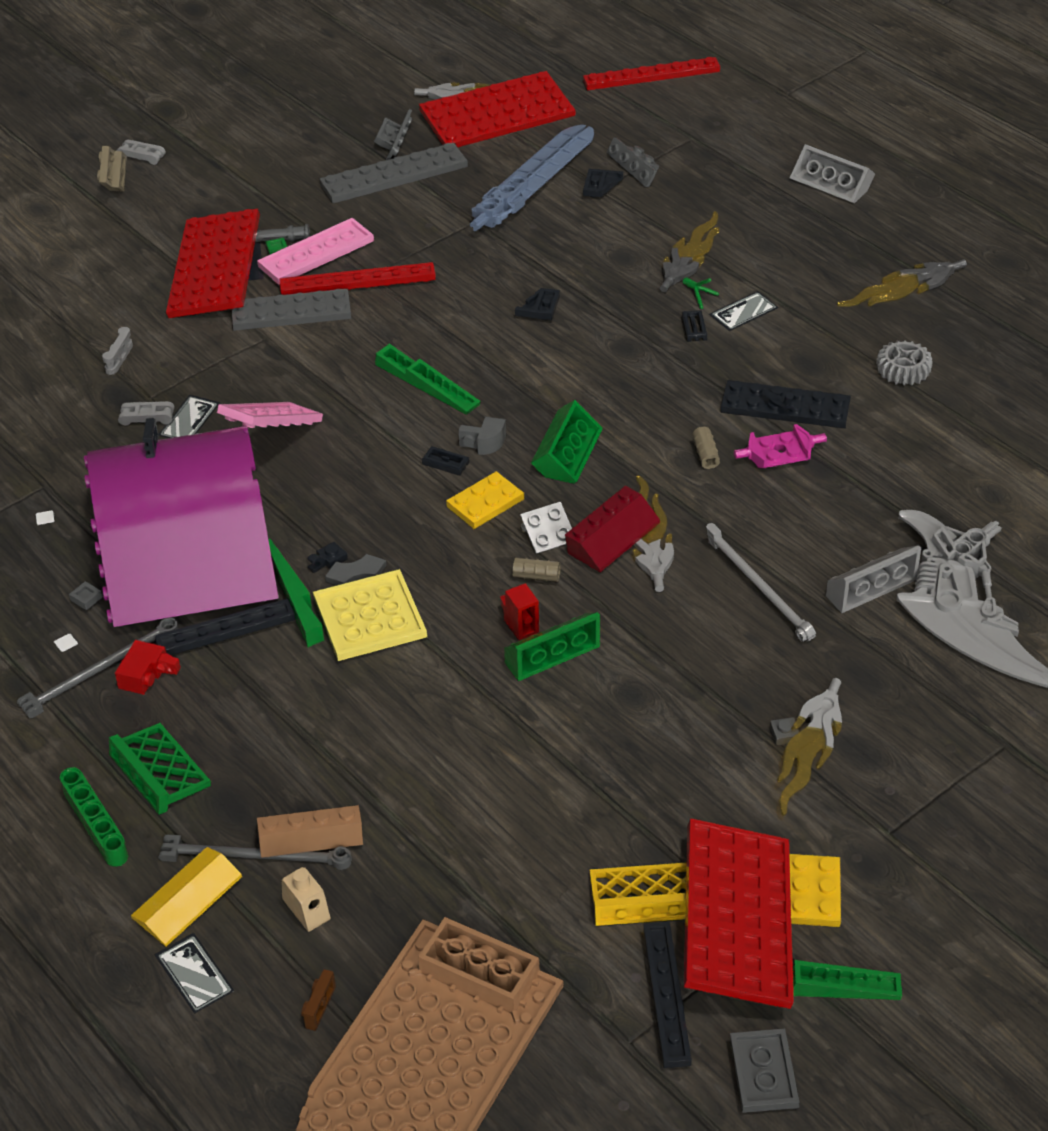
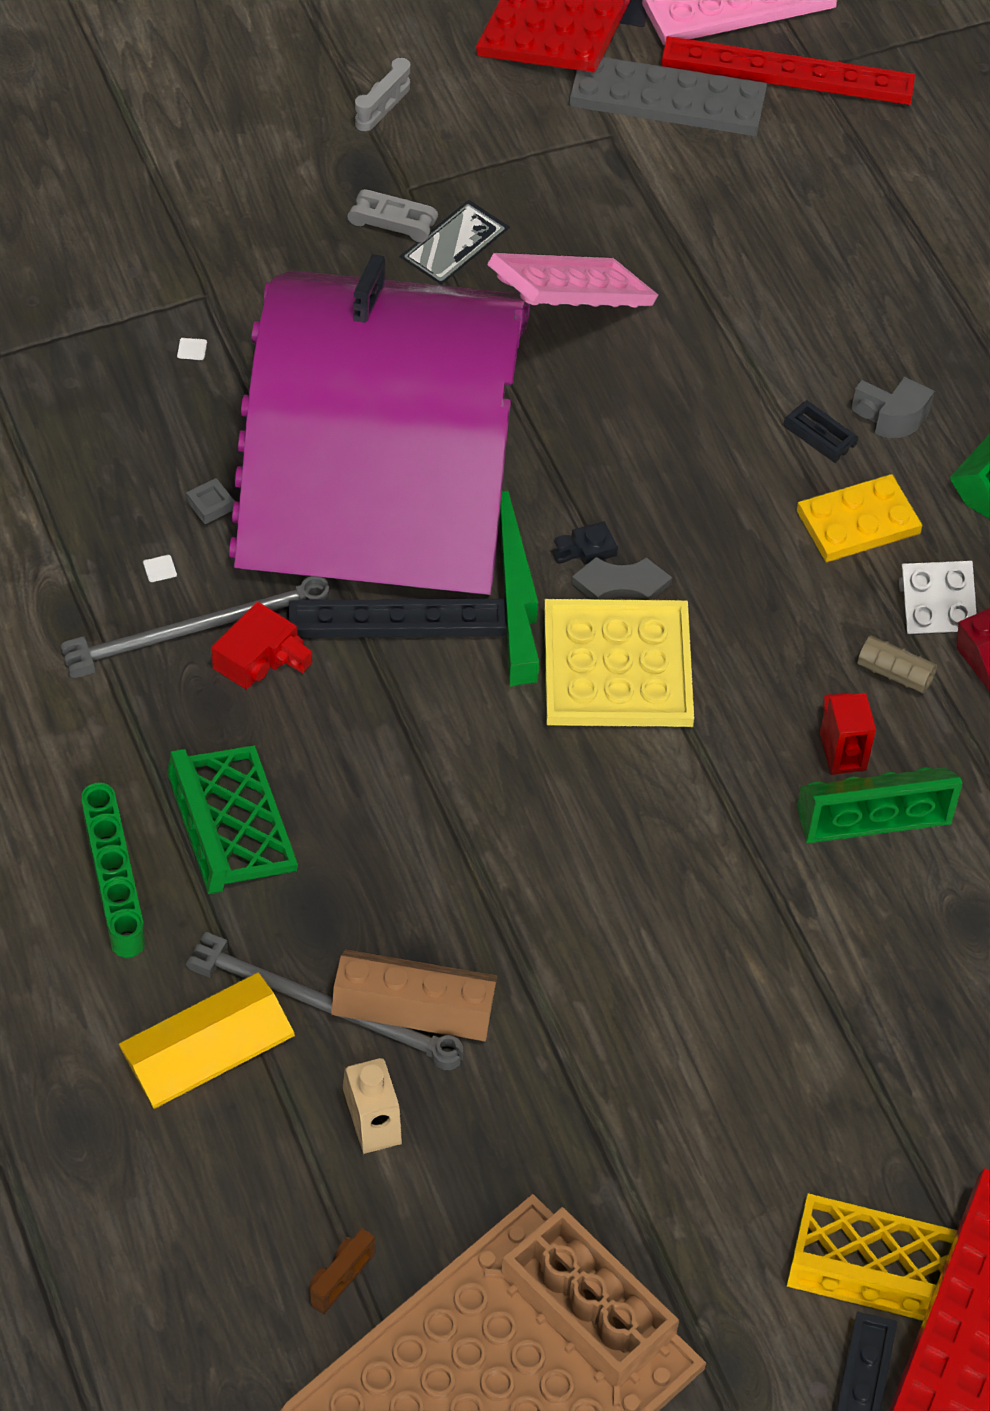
camera: 15 degrees right, 10 degrees up
sticker [154,933,234,1014] -> none
green slope [375,343,481,415] -> none

